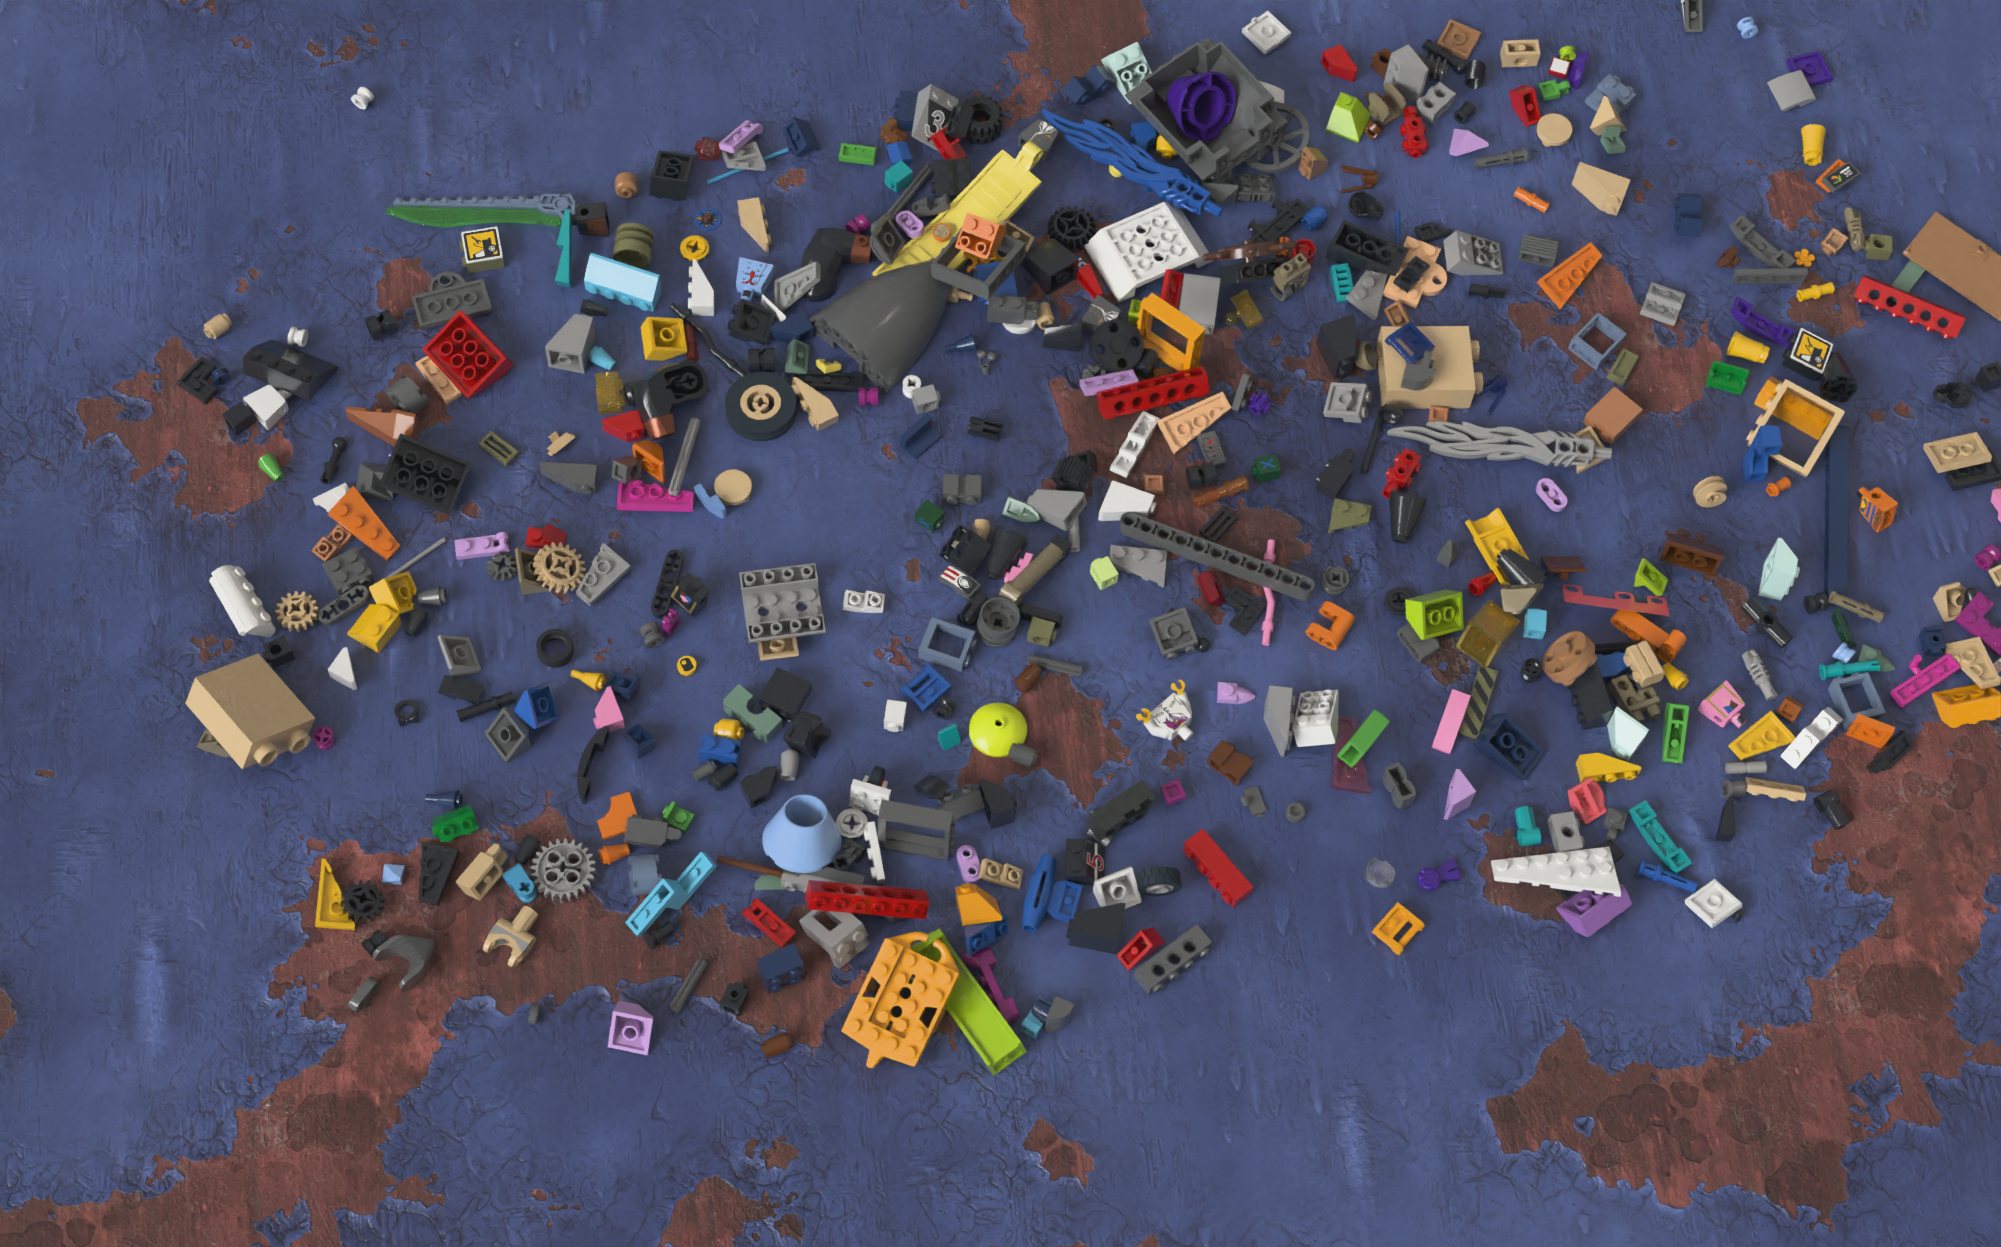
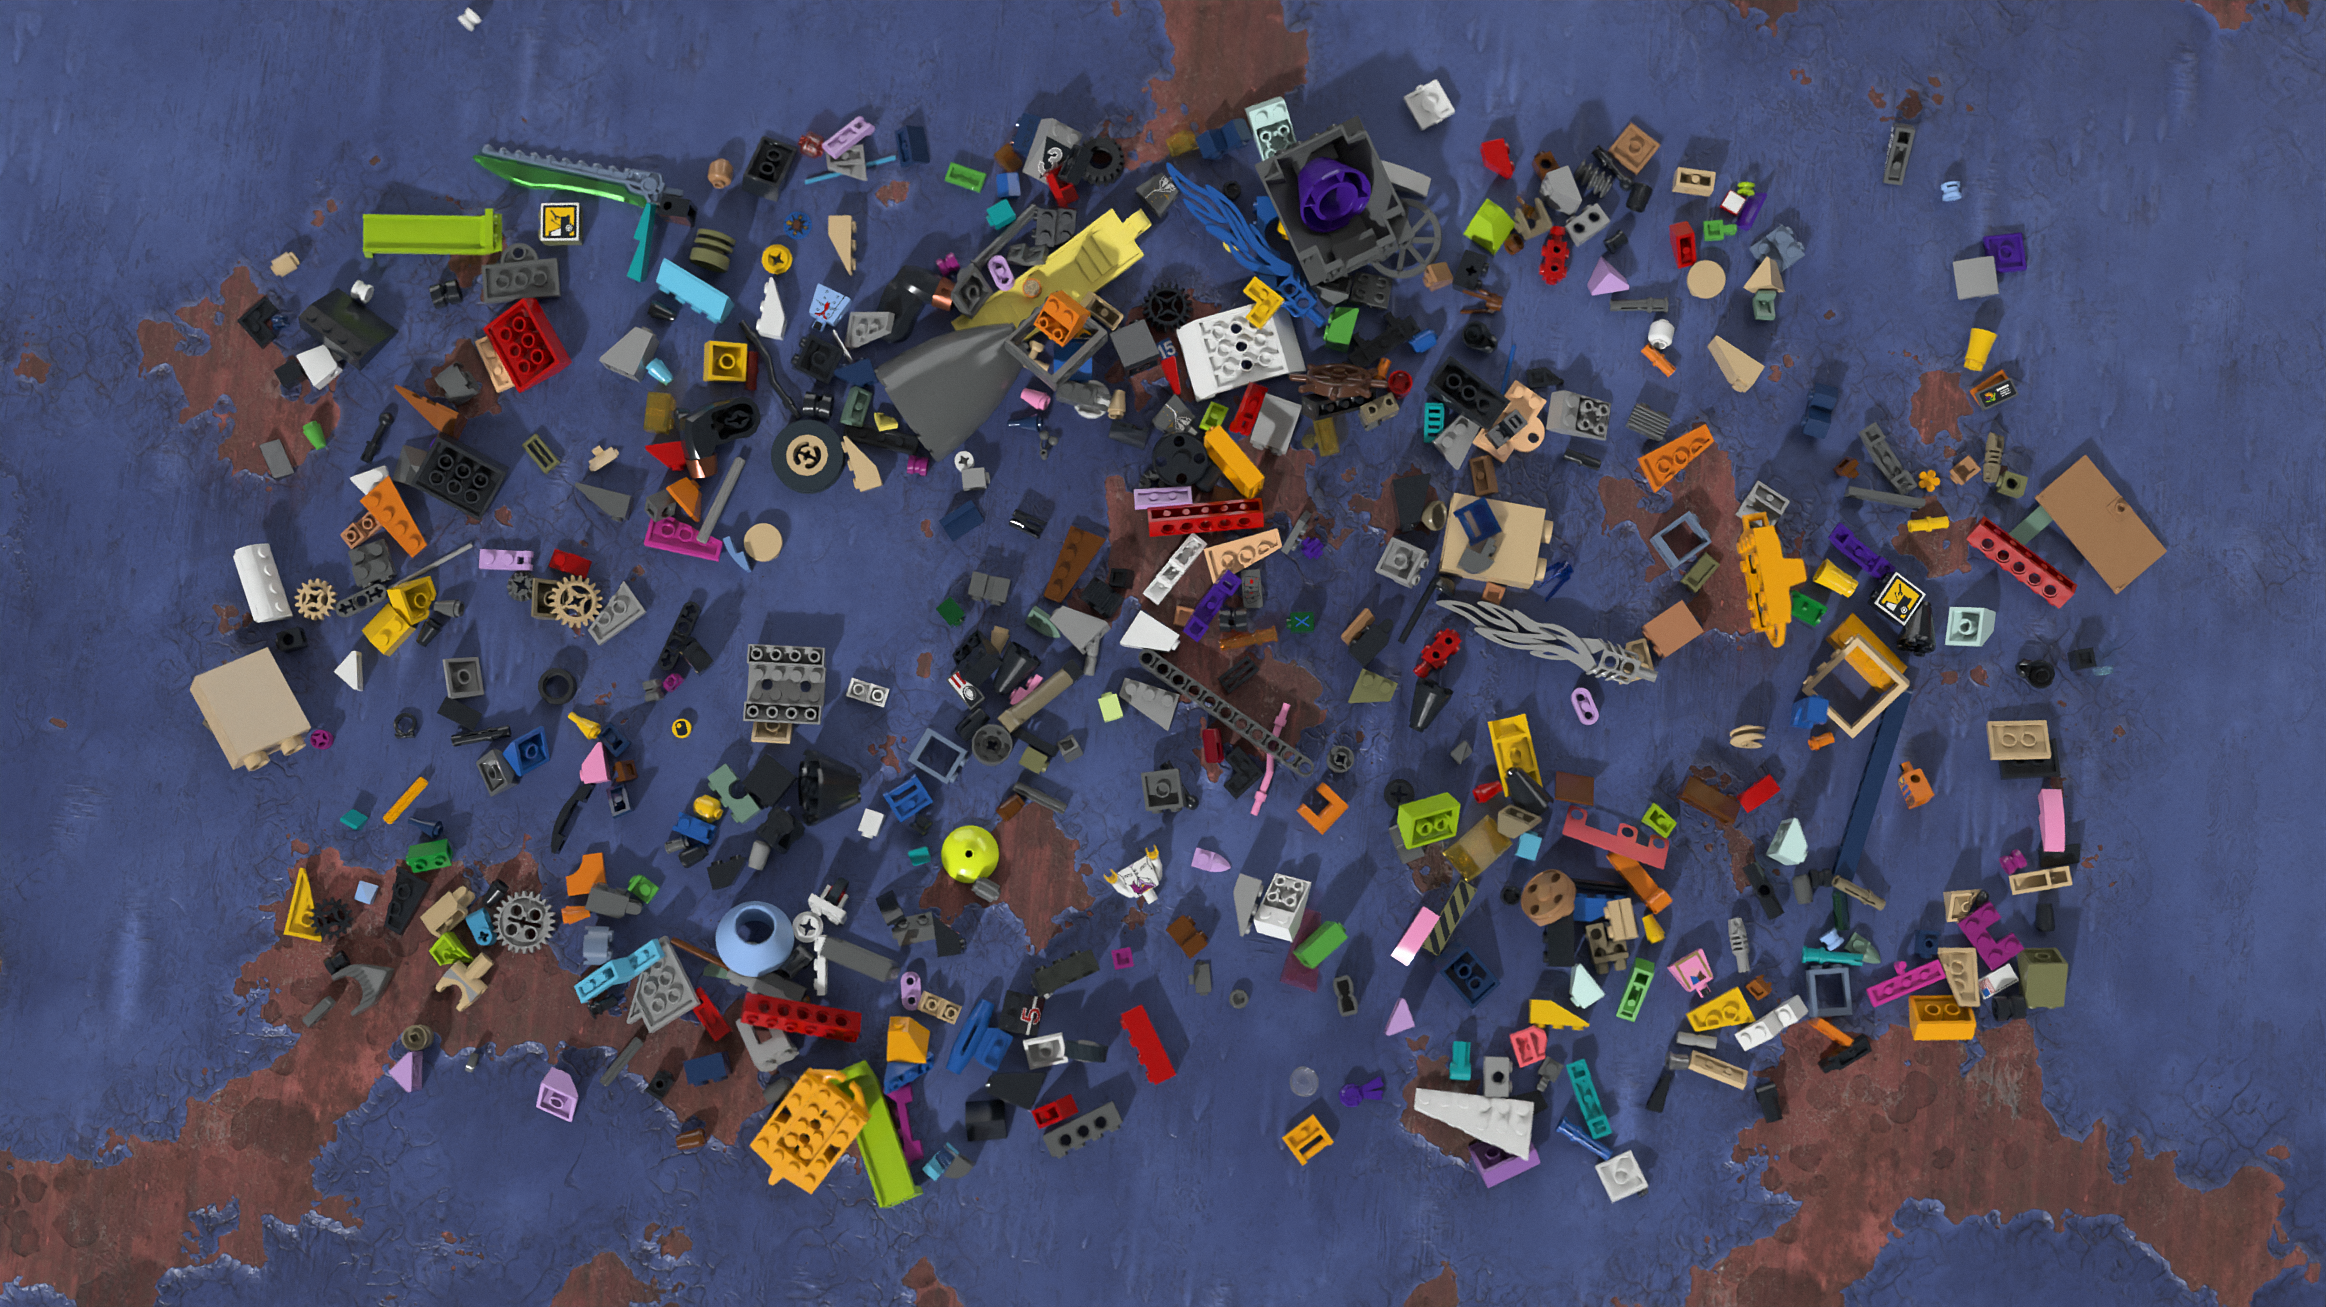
camera: 20 degrees right, 20 degrees up
none -> slope [259,439,295,481]
none -> teal slope [340,809,368,830]
none -> lime panel [363,208,502,258]
none -> light orange axle [383,777,428,824]
none -> lavender slope [388,1051,423,1092]
none -> dark tan wheel [402,1024,434,1051]
none -> lime slope [429,932,475,966]
none -> reddish brown tile [612,759,638,782]
none -> light grey wing [627,936,701,1033]
none -> dark grey piece [762,1076,793,1104]
none -> black cone [798,749,862,827]
none -> black slope [965,1099,1007,1141]
none -> bright pink cone [1021,388,1050,411]
none -> reddish brown wing [1043,526,1106,604]
none -> dark grey slope [1056,734,1083,763]
none -> clear yellow bracket [1165,130,1198,158]
none -> dark purple slope [1182,569,1242,642]
none -> yellow plate [1243,276,1285,330]
none -> bright green slope [1323,307,1359,353]
none -> medium nougat slope [1340,608,1375,645]
none -> black brick [1452,249,1490,293]
none -> white head [1648,319,1674,349]
none -> light orange piece [1736,512,1807,648]
none -> red slope [1737,773,1781,813]
none -> dark grey piece [1792,874,1813,904]
none -> light aqua slope [1945,607,1996,647]

